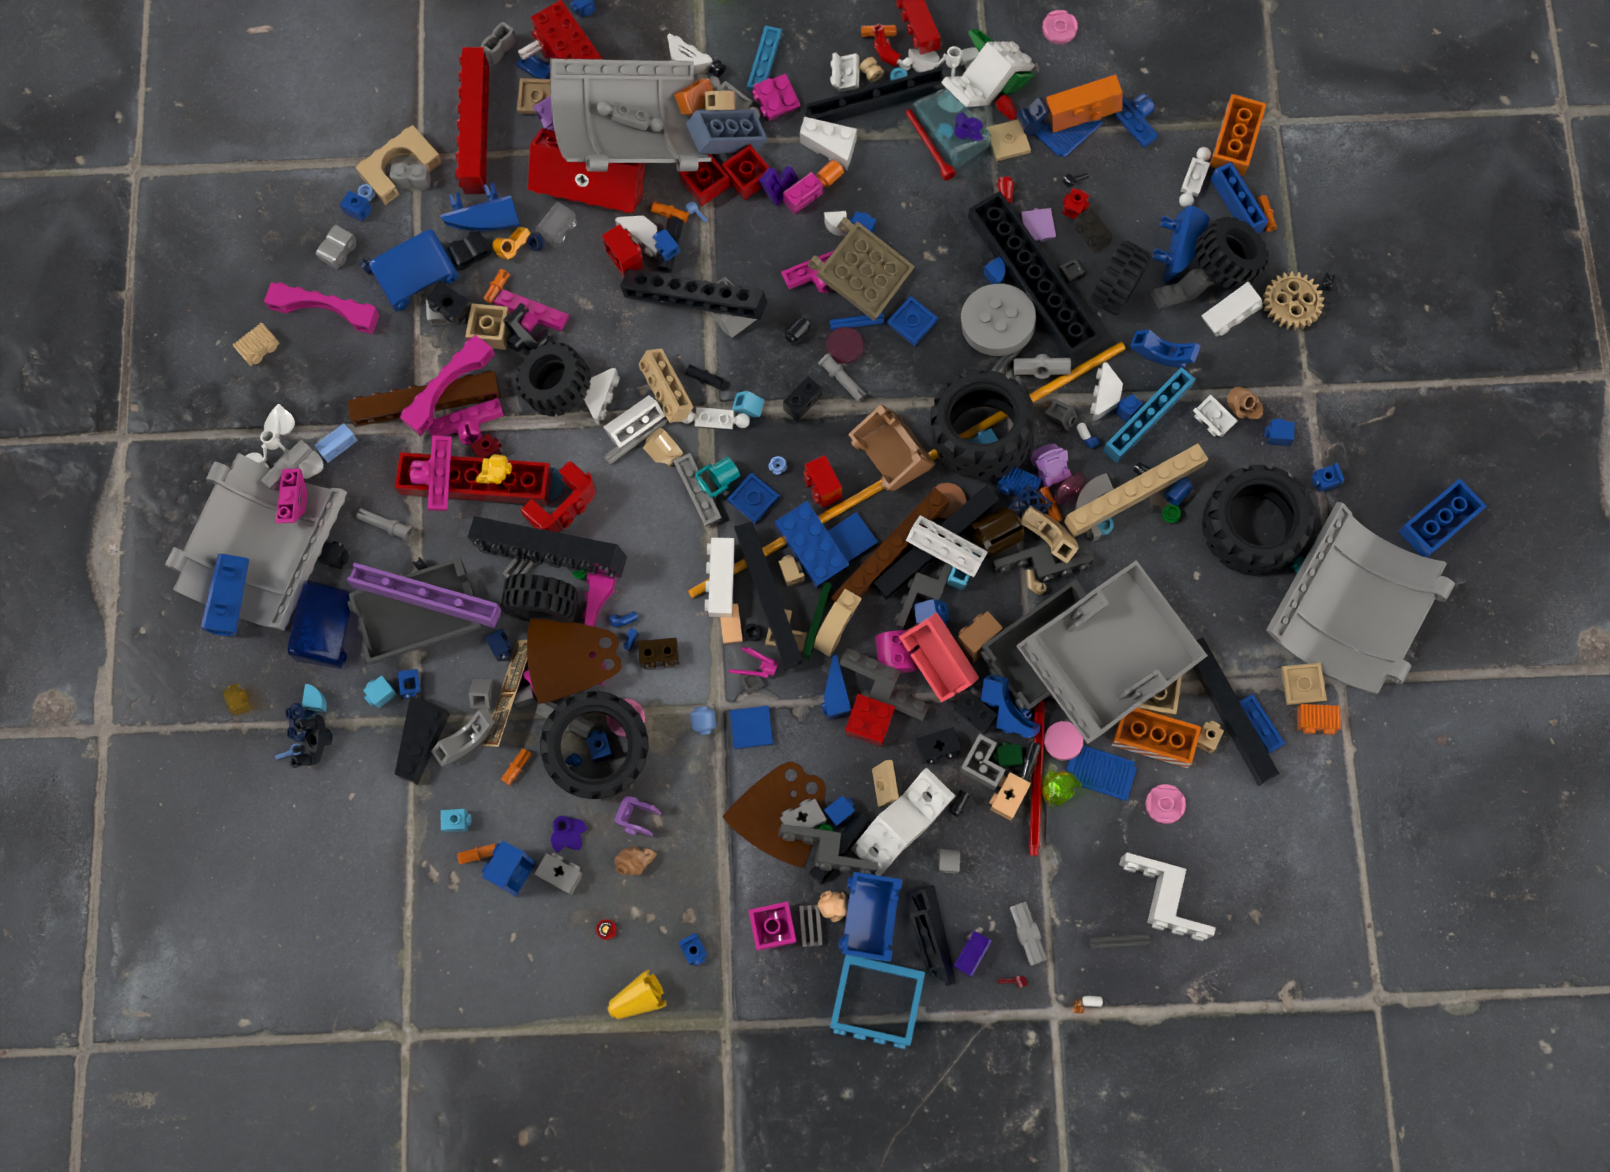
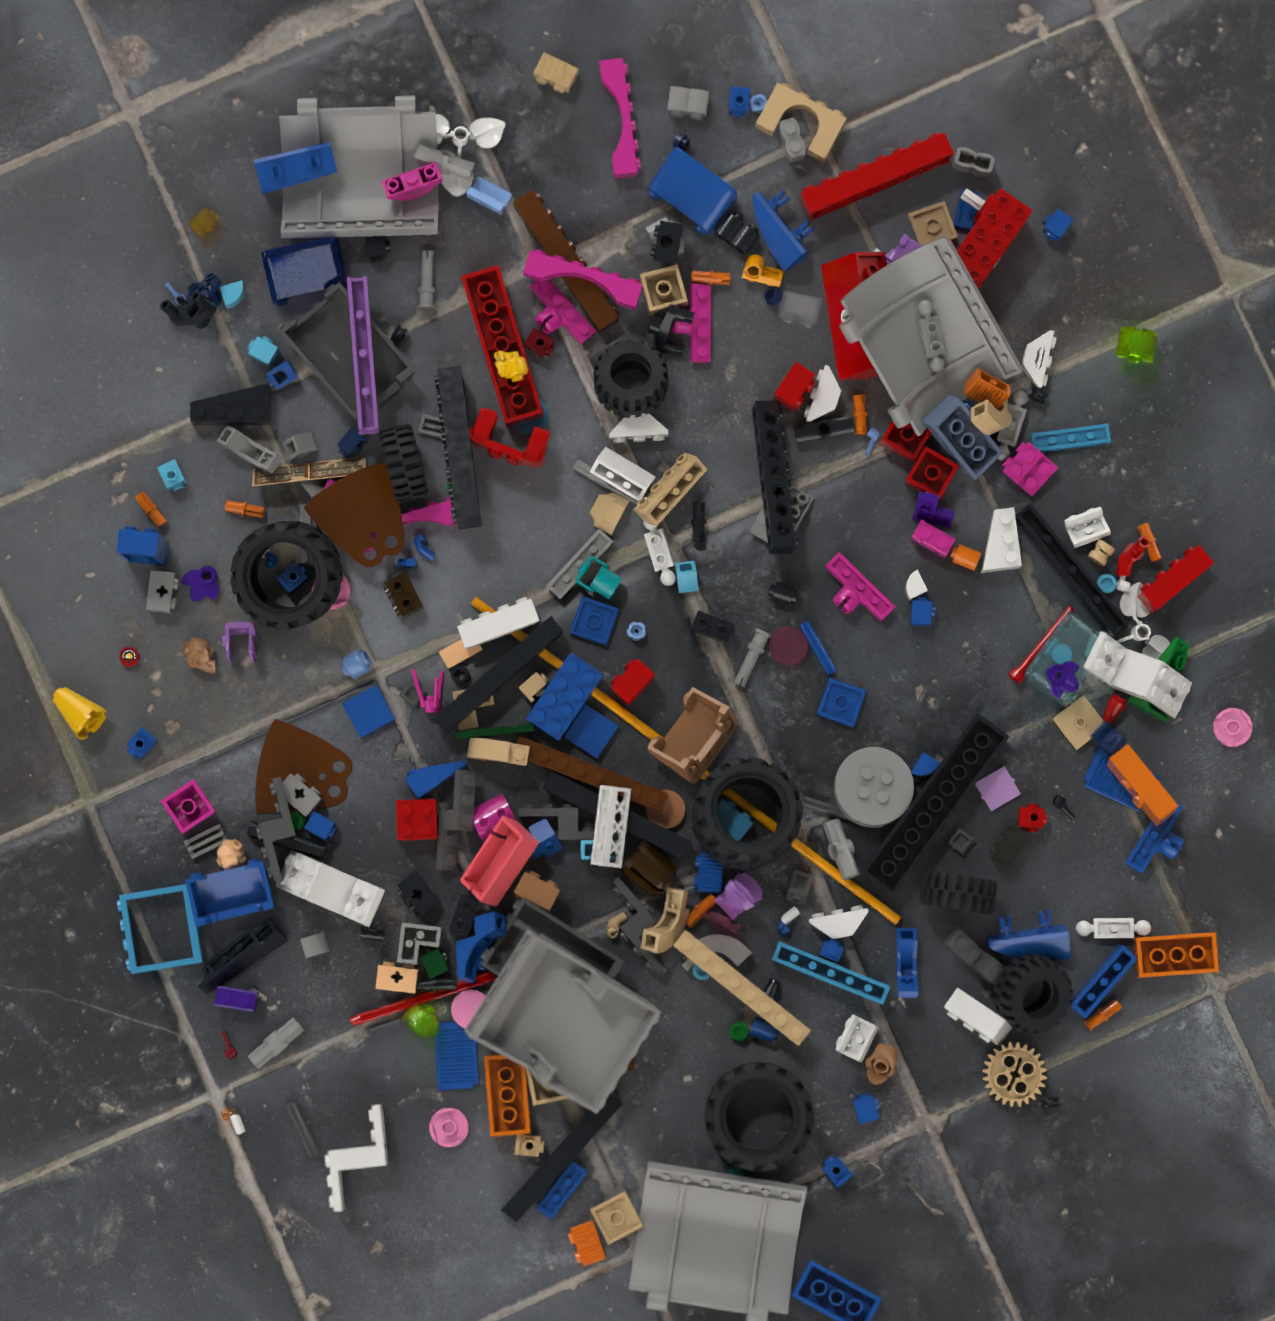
camera: 65 degrees right, 10 degrees up
dark pink plate [410,436,452,511] -> none
blue brick [652,229,680,262] -> none
dark tan plate [808,217,915,321] -> none
tan plate [872,760,899,807] -> none
red cone [996,177,1014,204] -> none
dark blue window [1008,484,1052,518] -> none

